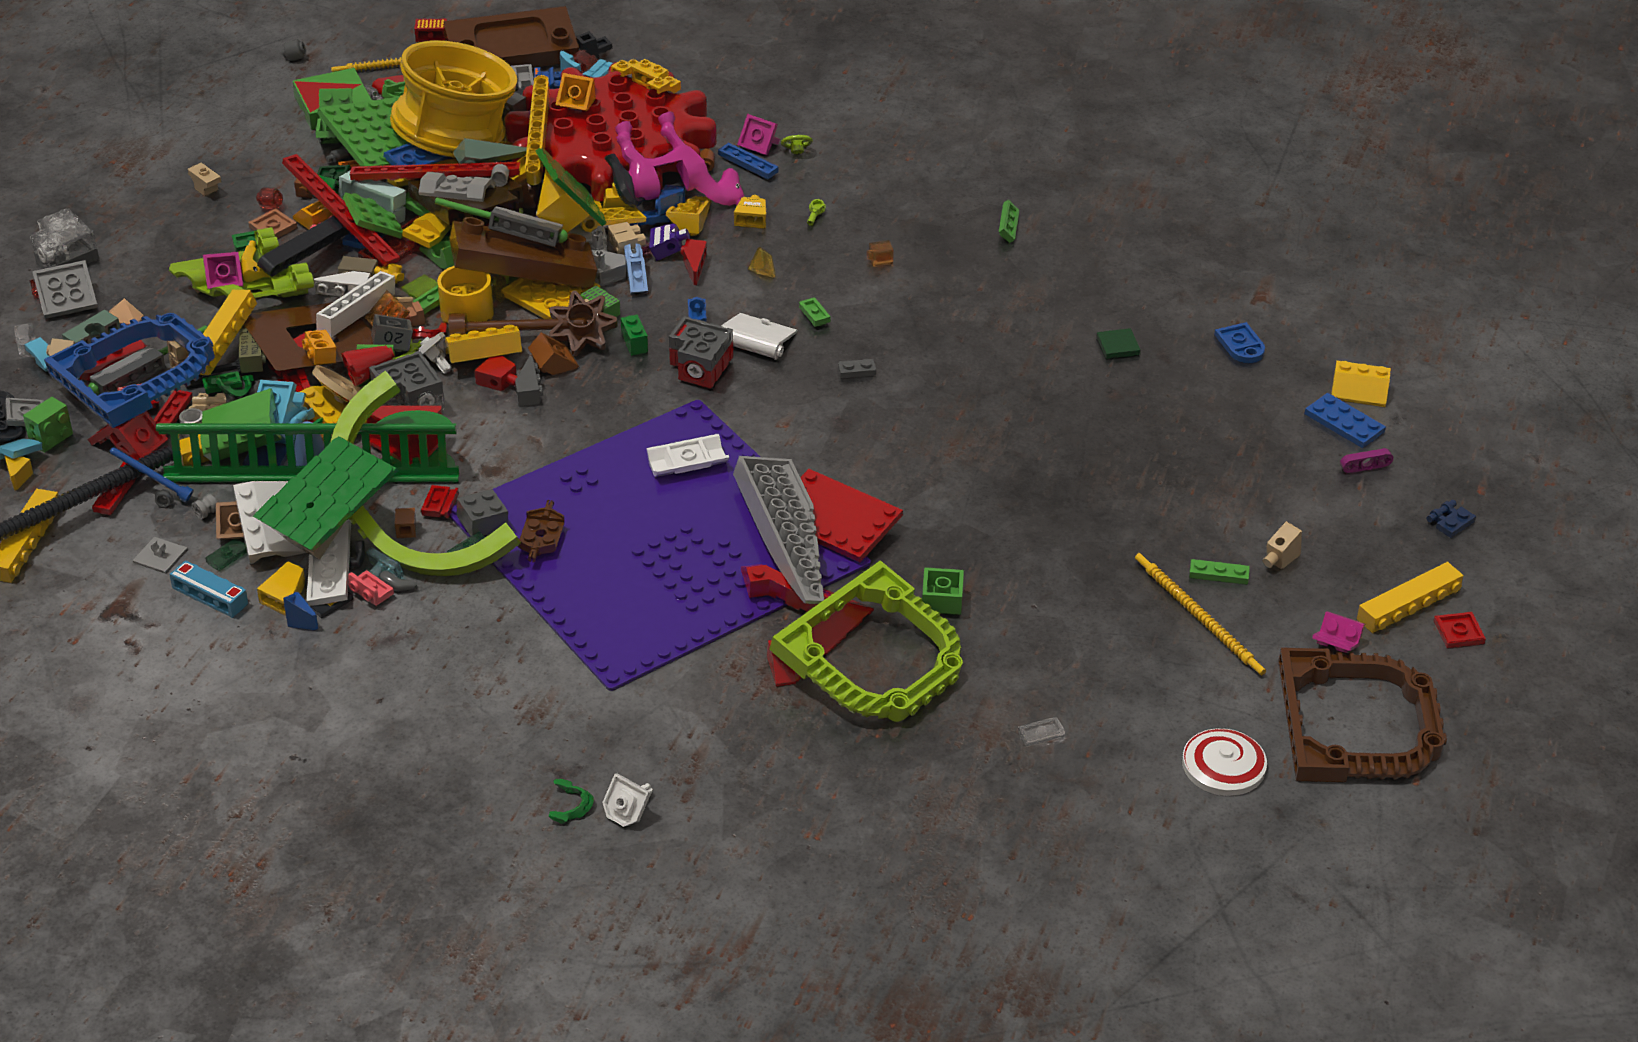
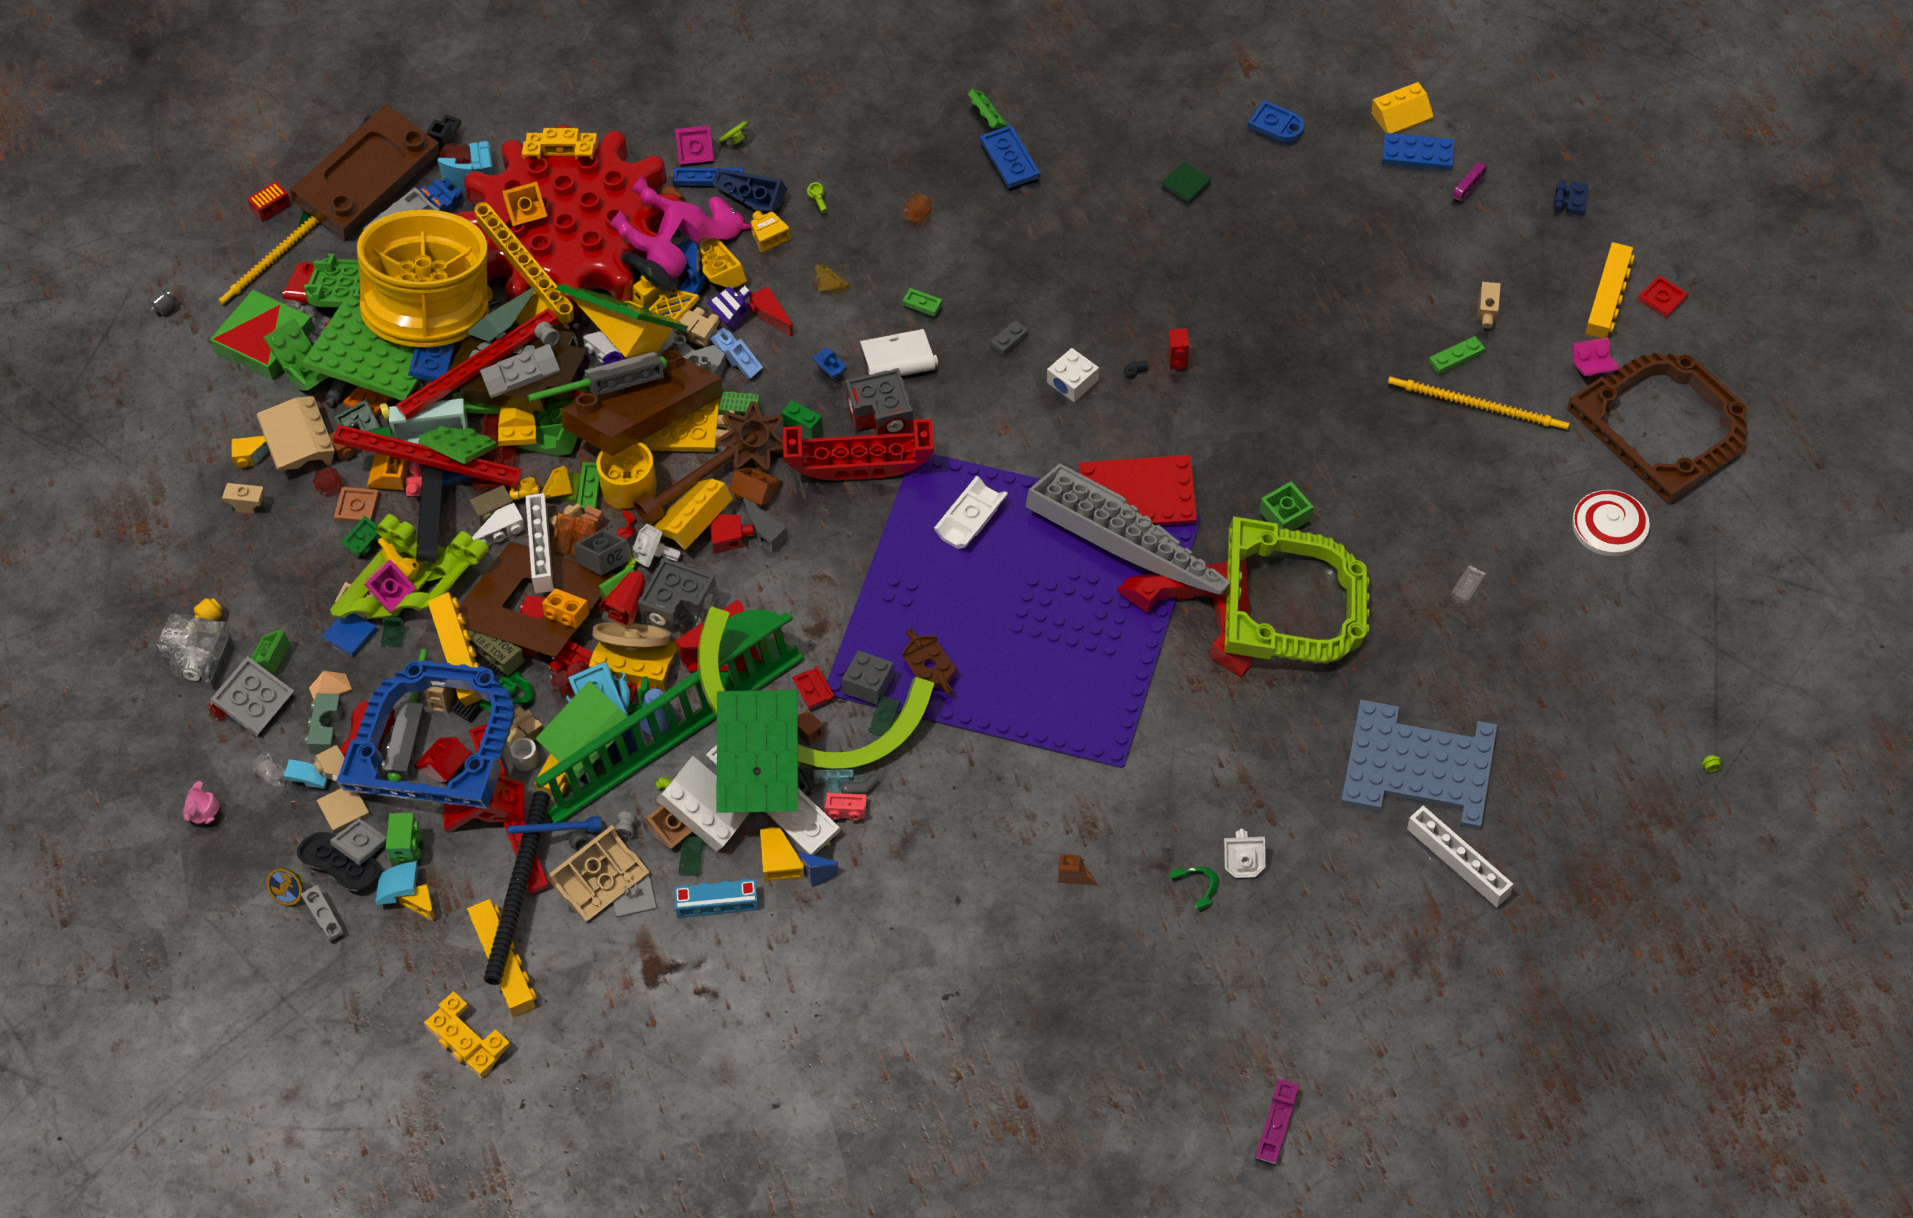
camera: 35 degrees left, 15 degrees up
none -> yellow head [193,598,223,626]
none -> yellow slope [232,436,270,468]
none -> bright green slope [251,629,290,675]
none -> tan piece [256,396,335,471]
none -> tan tile [317,788,370,834]
none -> blue tile [322,613,377,657]
none -> clear green bracket [381,616,405,648]
none -> yellow slope [541,465,572,499]
none -> tan piece [546,825,649,922]
none -> dark blue wedge [712,168,787,212]
none -> red slope [783,419,934,480]
none -> blue plate [980,125,1040,188]
none -> white brick [1047,348,1099,402]
none -> dark orange slope [1058,854,1099,886]
none -> black arm [1124,361,1148,377]
none -> red brick [1167,329,1189,370]
none -> magenta slope [1255,1079,1299,1164]
none -> sand blue piece [1341,700,1497,830]
none -> white brick [1407,806,1514,908]
none -> lime plate [1701,755,1722,773]

